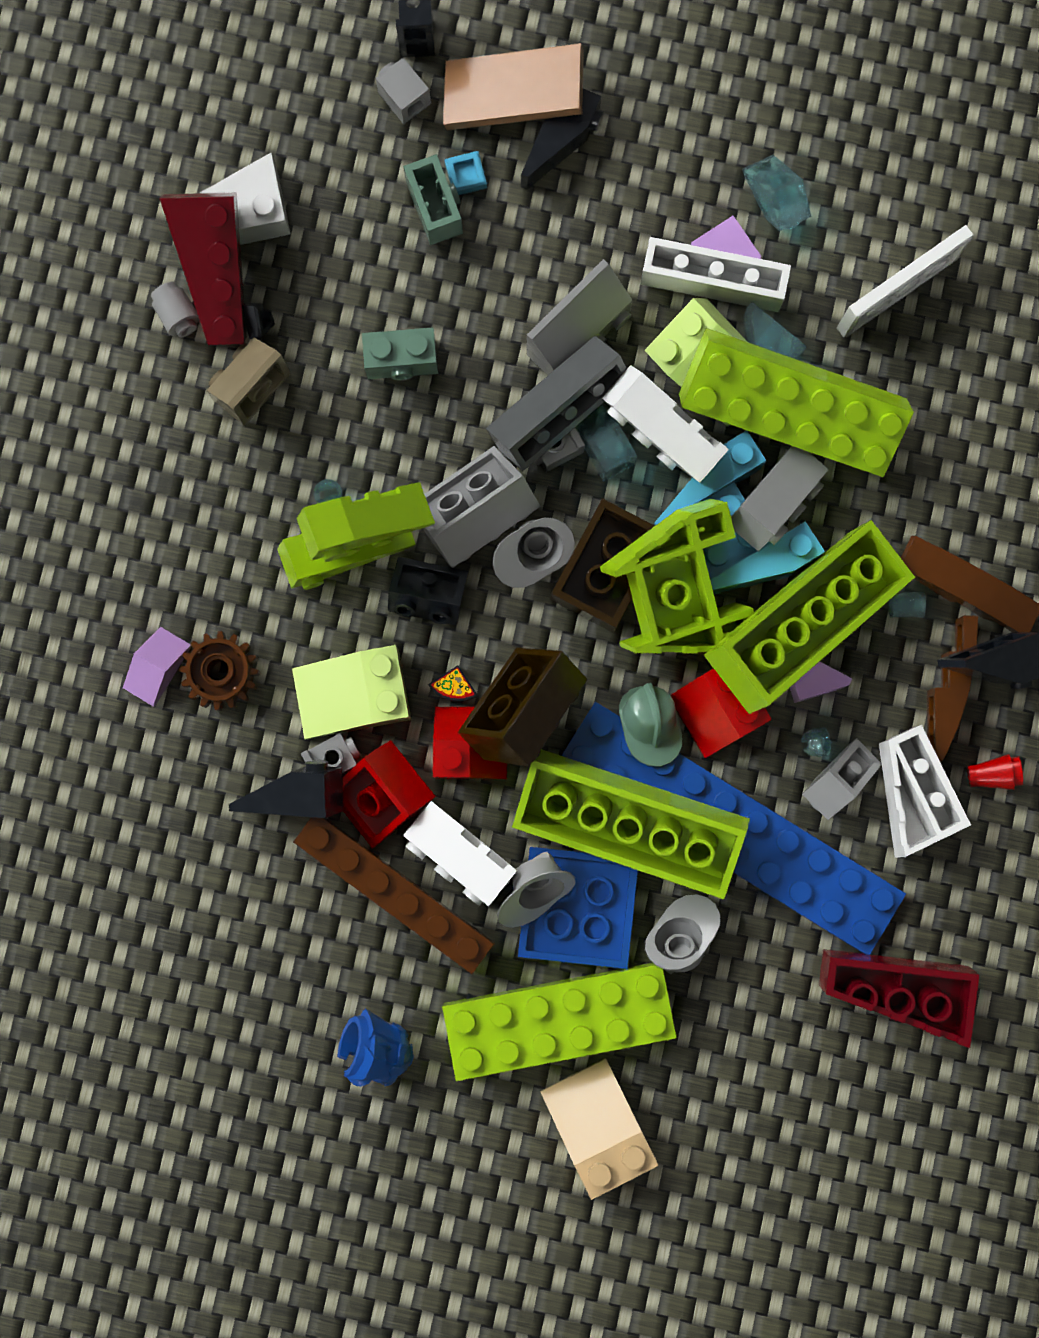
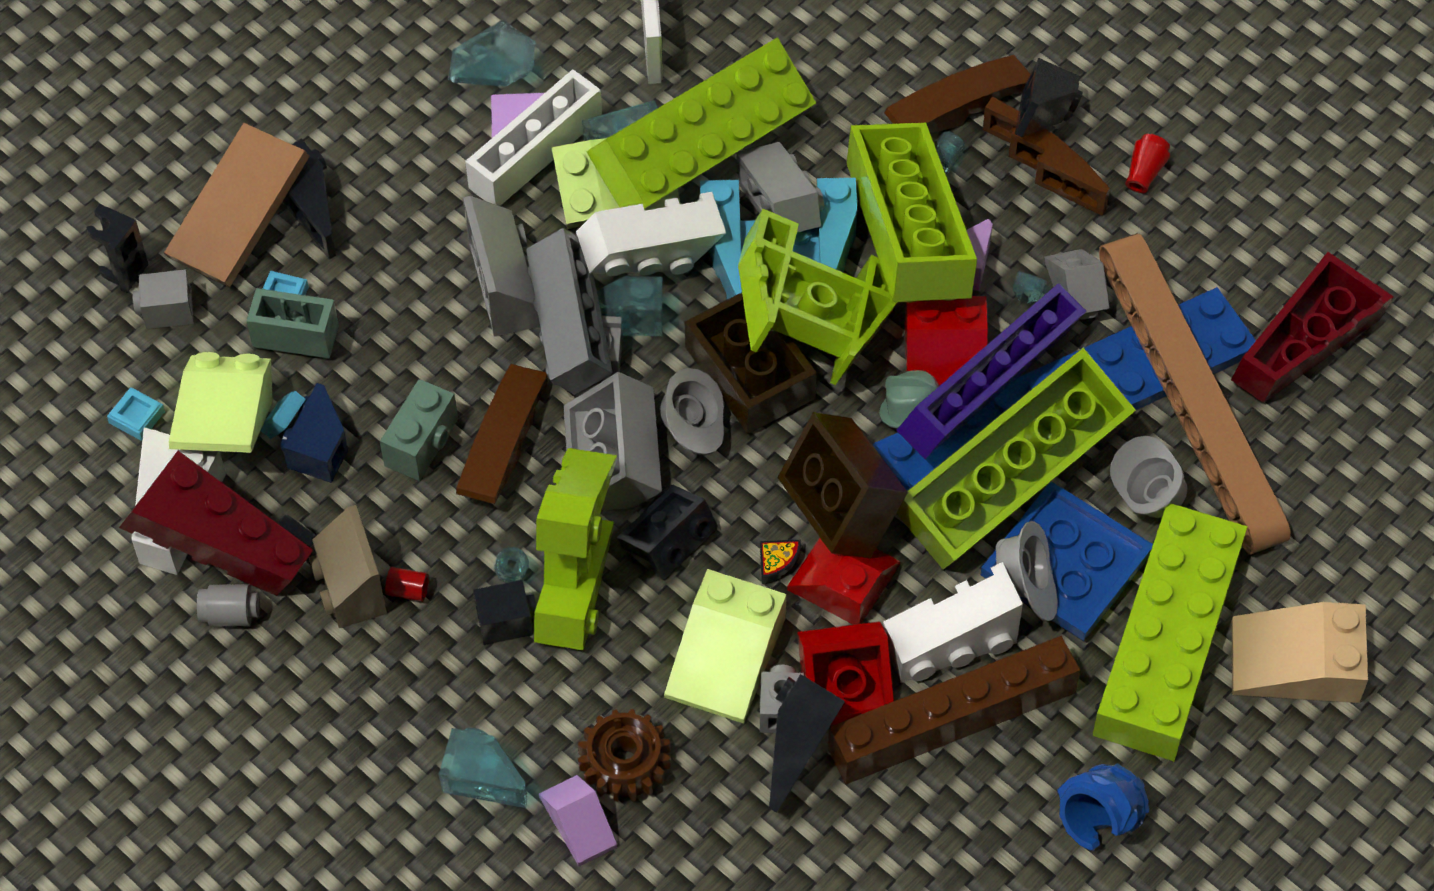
camera: 60 degrees left, 25 degrees down
white wedge [879,725,971,858] -> none
none -> medium azure tile [107,387,165,441]
none -> yellowish green slope [169,352,273,453]
none -> medium azure tile [261,391,306,439]
none -> dark blue slope [281,383,348,483]
none -> red hinge [385,567,429,602]
none -> clear light blue slope [439,728,528,808]
none -> reddish brown slope [456,364,548,504]
none -> black brick [473,580,536,645]
none -> dark purple brick [896,283,1087,459]
none -> medium nougat beam [1099,233,1291,555]

